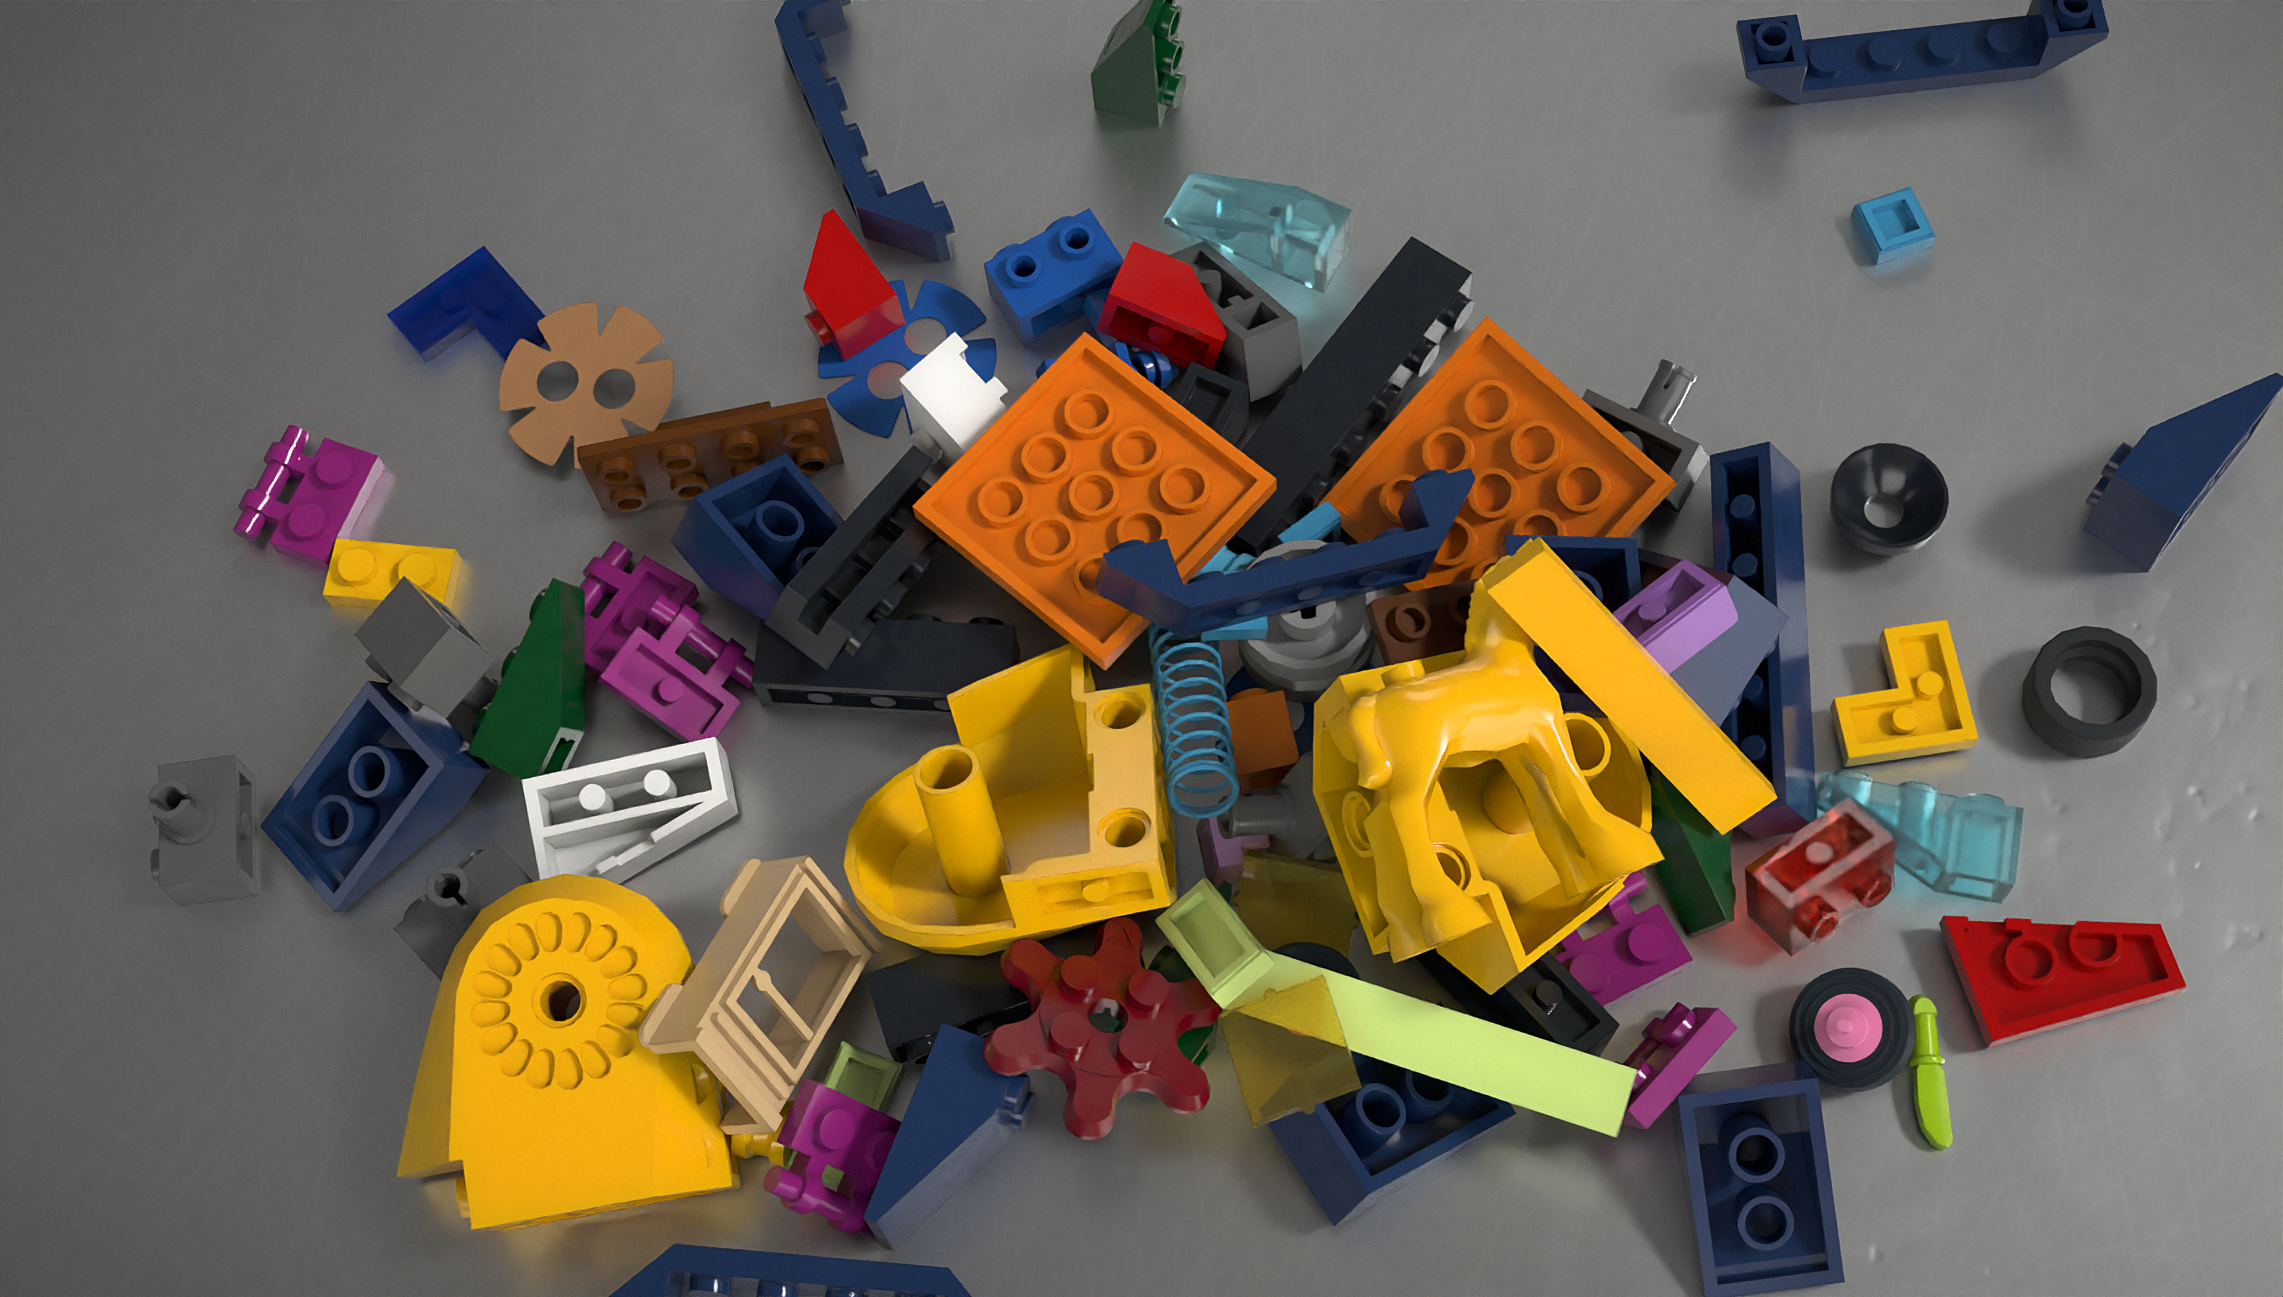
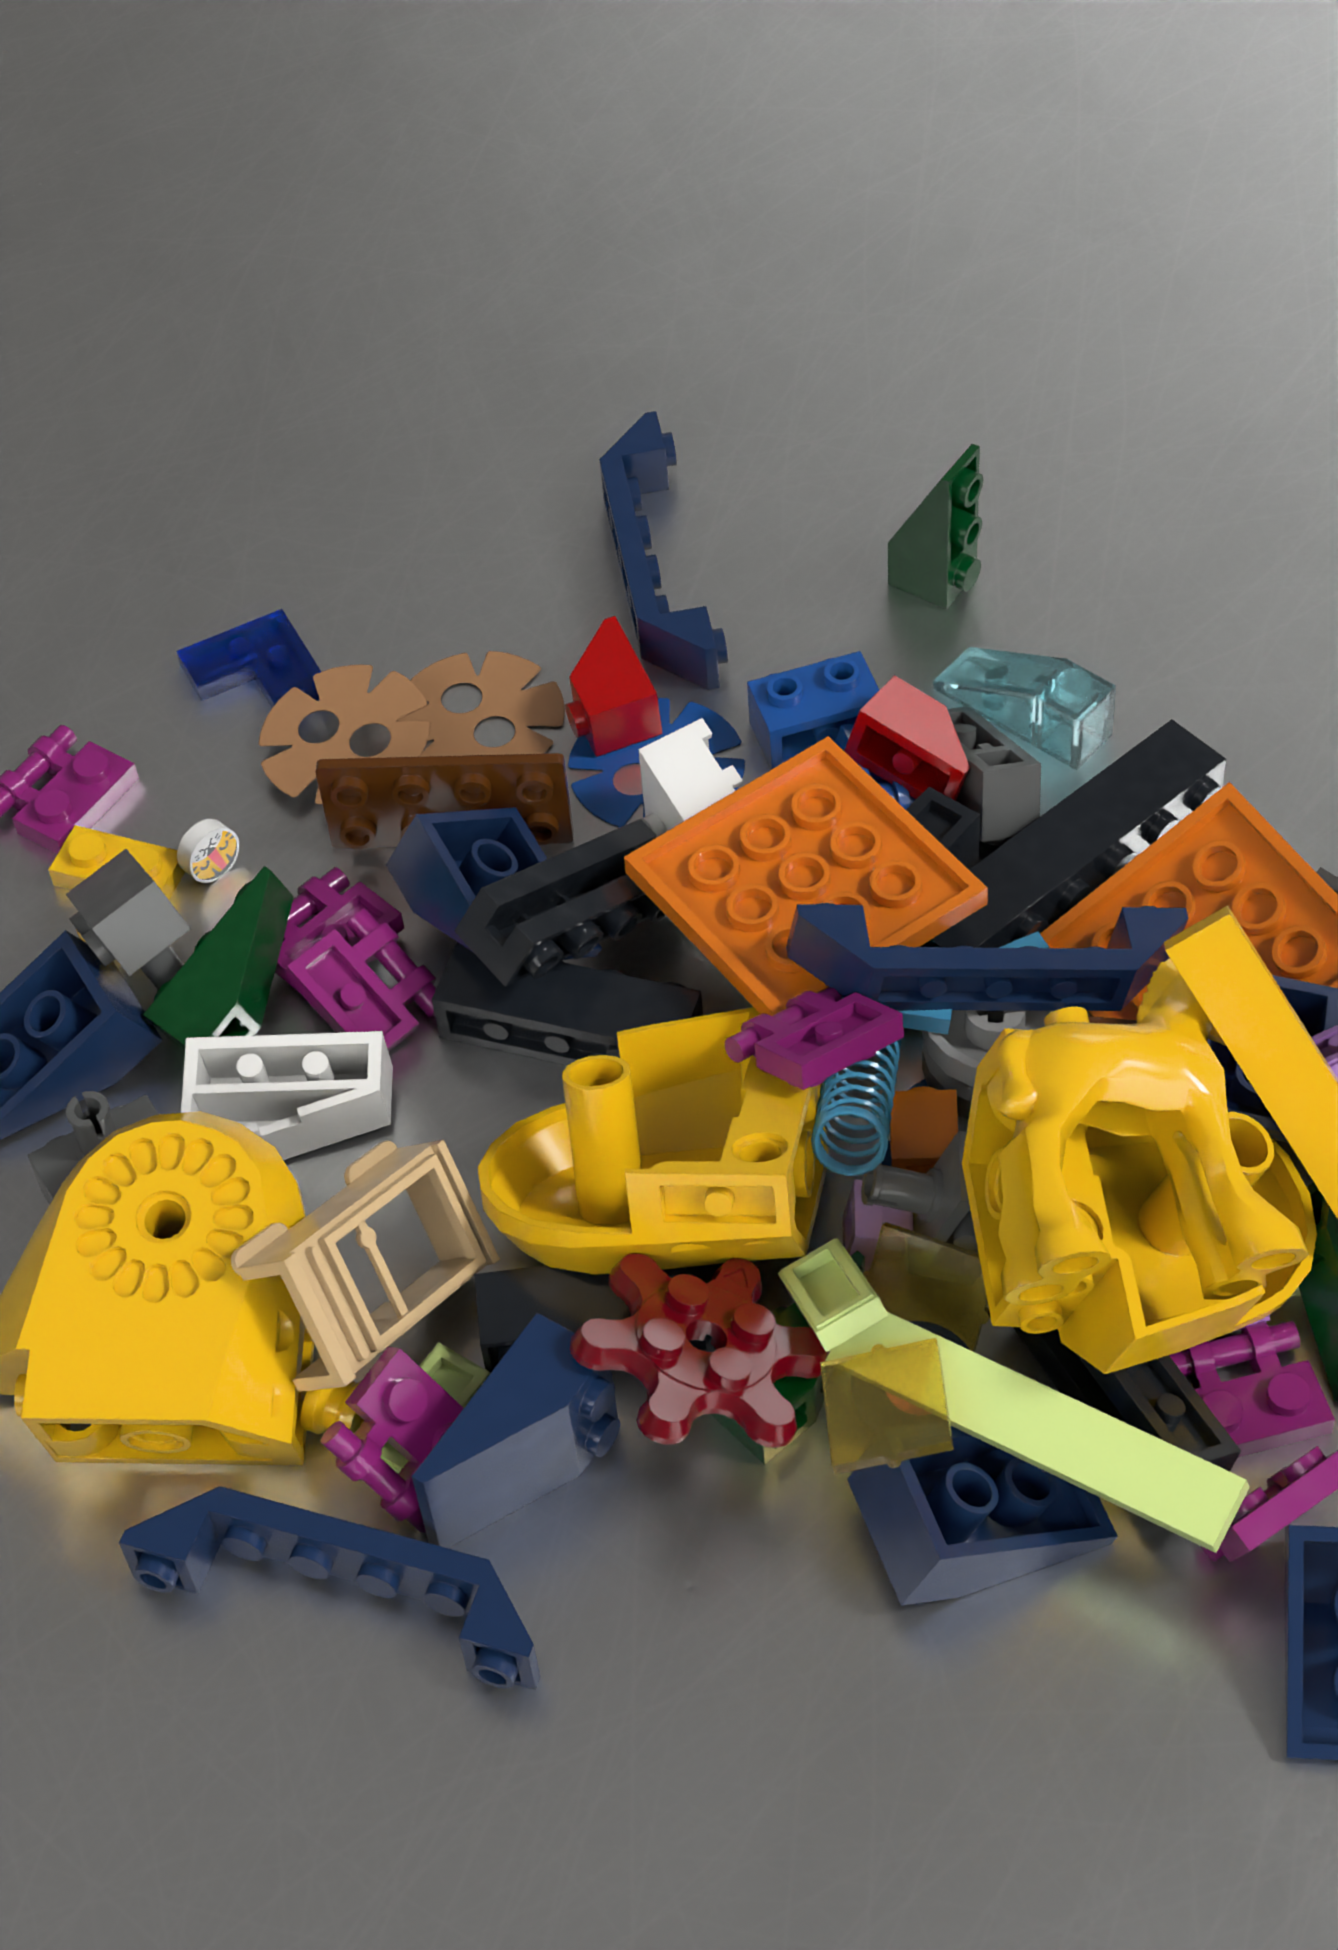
camera: 10 degrees right, 15 degrees down
none -> tile [177,819,239,883]
none -> medium nougat piece [397,651,565,757]
none -> magenta plate [725,987,904,1090]

